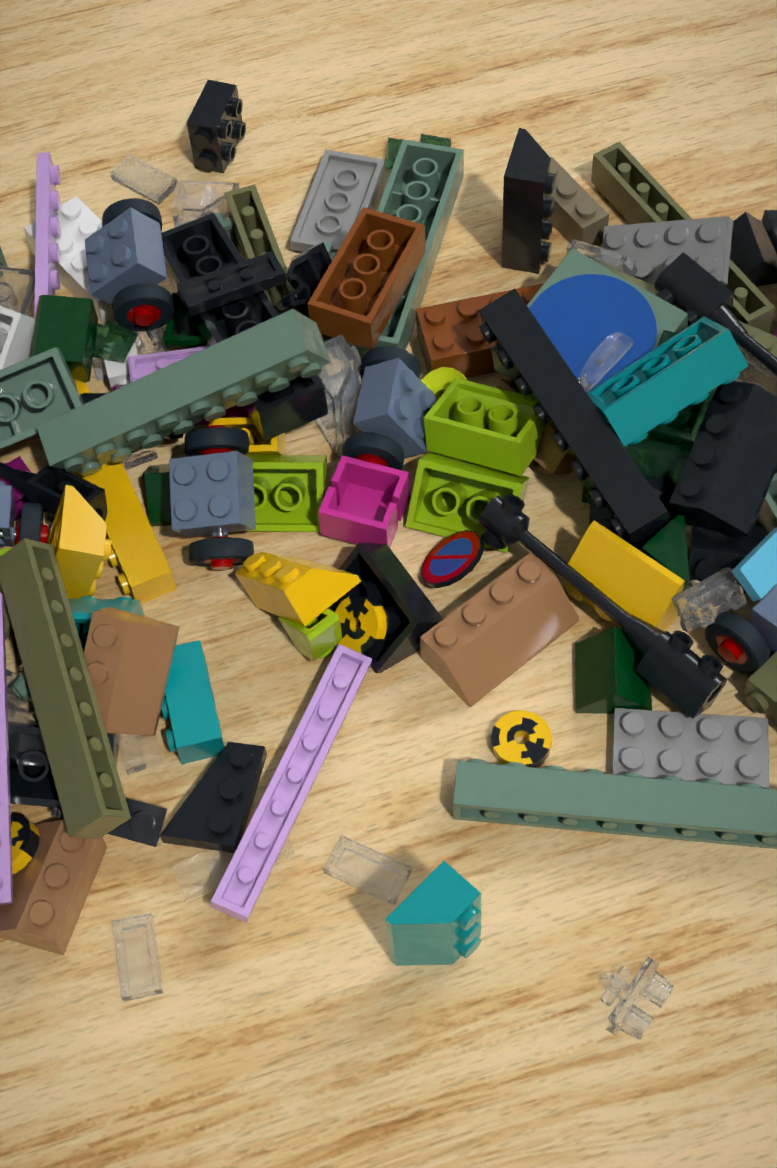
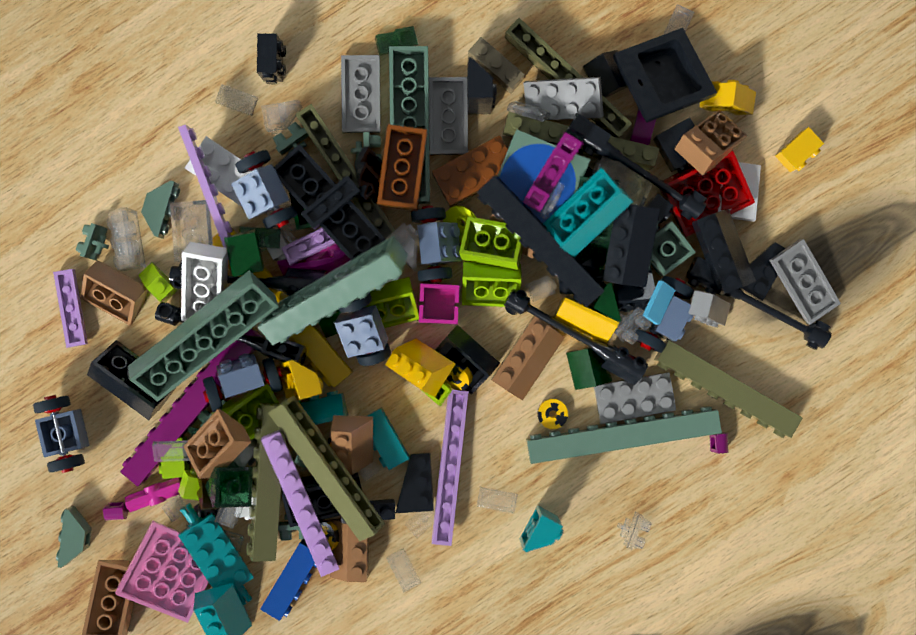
camera: 20 degrees left, 30 degrees up
piece [421,530,484,588] -> none
none -> light grey plate [429,77,468,155]
none -> magenta slope [523,132,582,212]
none -> clear brick [526,275,557,302]

